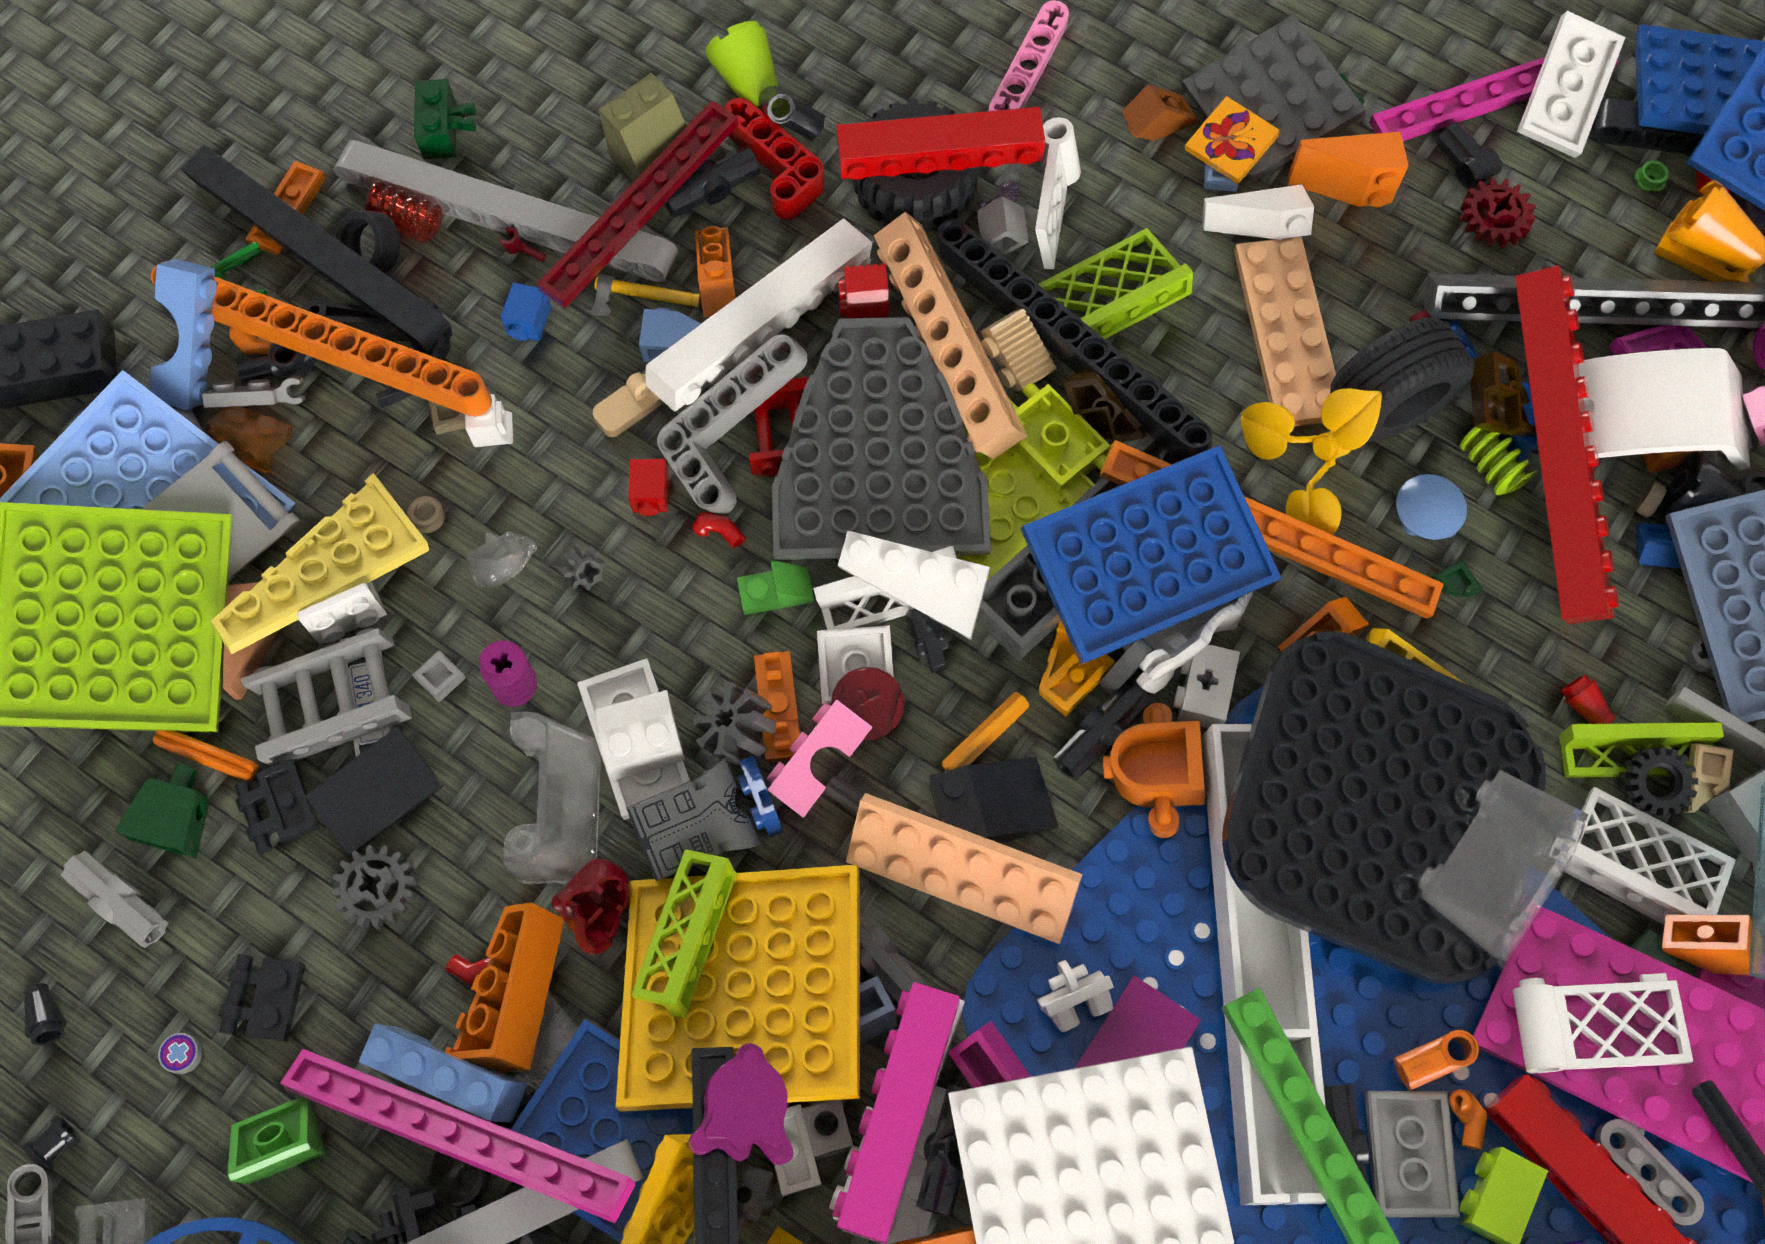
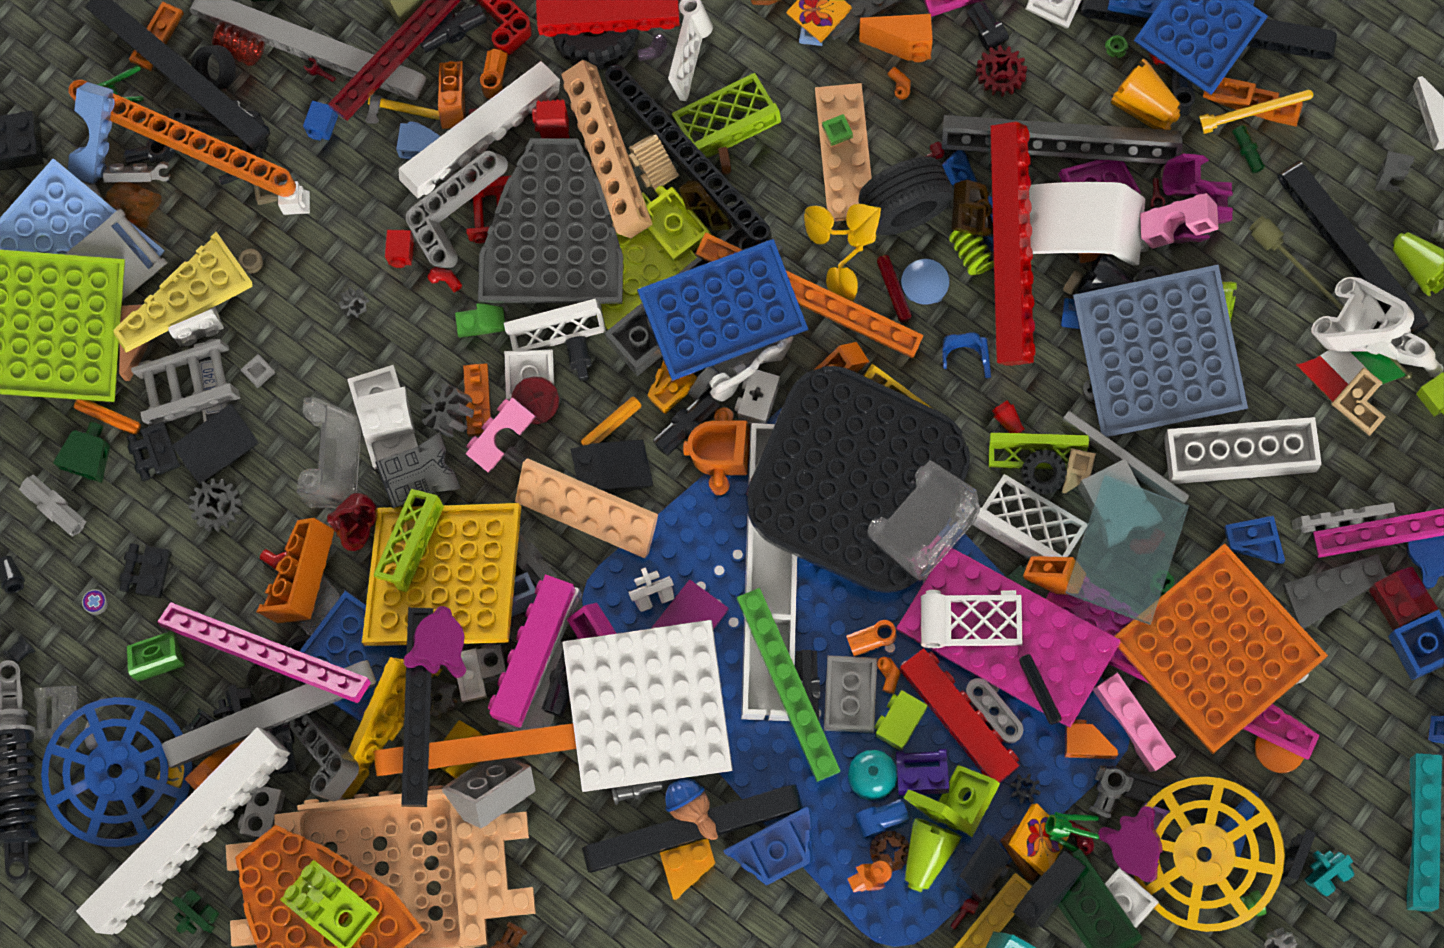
camera: 10 degrees right, 5 degrees up
orange arm [229,327,273,355] -> none
medium blue arch [359,1024,528,1123] -> none
clear hair [466,532,538,587] -> none
magenta piece [479,640,537,707] -> none
tan piece [593,372,663,437] -> none
blue wing [737,756,783,838] -> none
white wing [838,531,990,640] -> none
light grey brick [977,196,1028,256] -> none
white slope [1202,184,1314,240] -> none
dark green tile [1431,559,1483,597] -> none
none -> orange piece [480,49,508,99]
none -> reddish brown tile [718,147,731,175]
none -> bright green plate [822,114,853,146]
none -> dark red axle [877,255,911,322]
none -> orange arm [888,67,911,100]
none -> blue helmet [943,333,991,378]
none -> dark red hand [1149,178,1165,209]

